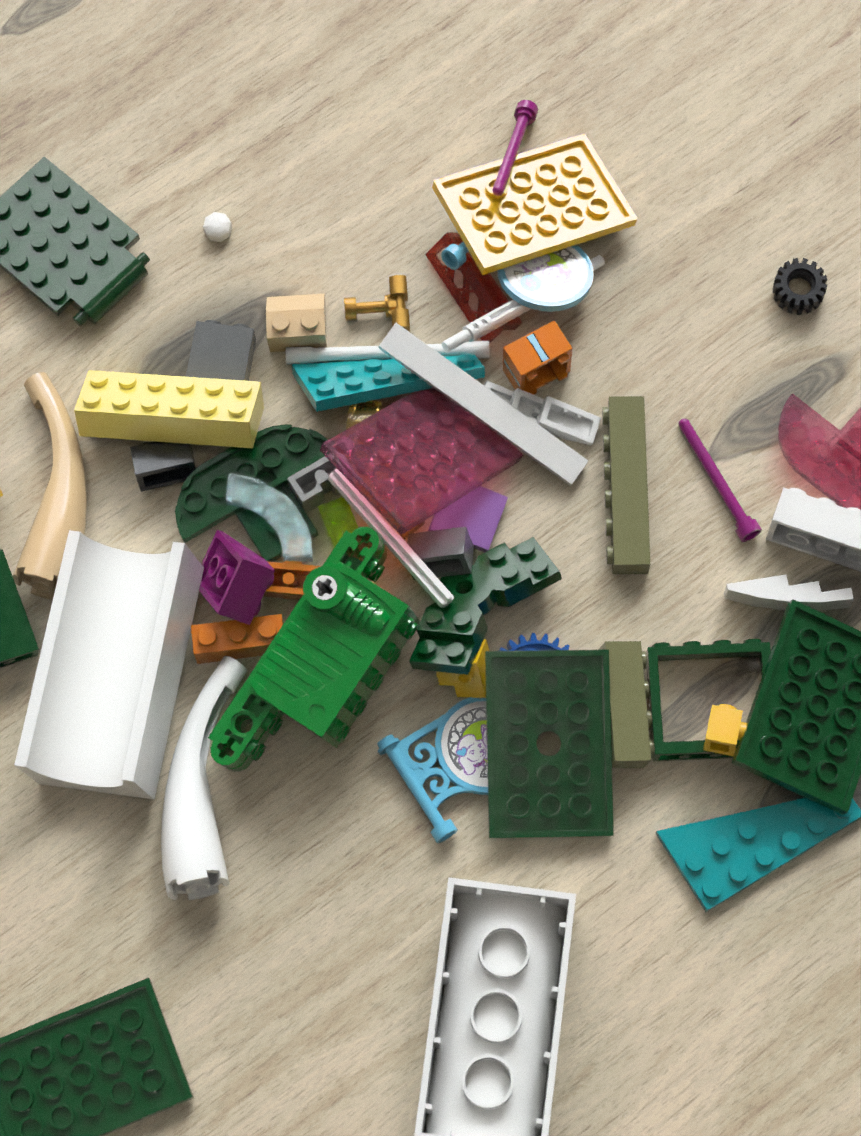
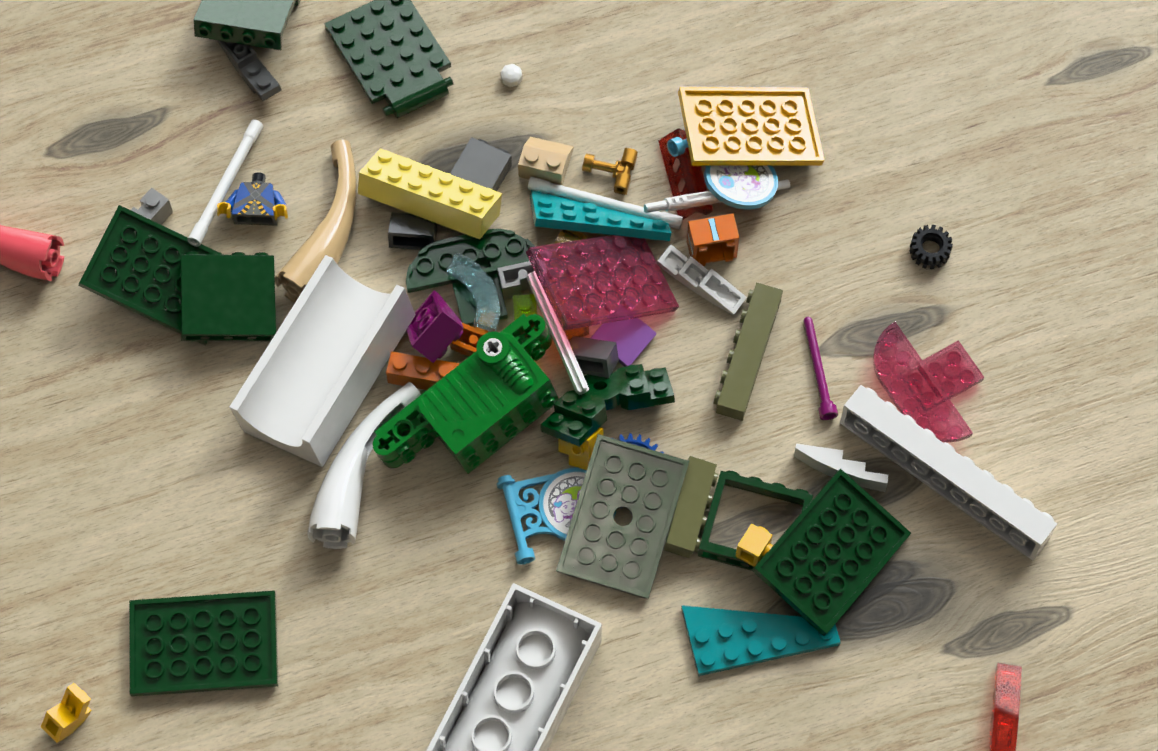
camera: 15 degrees right, 5 degrees down
white tile [378,323,588,486] -> none
magenta piece [492,100,538,196] -> none

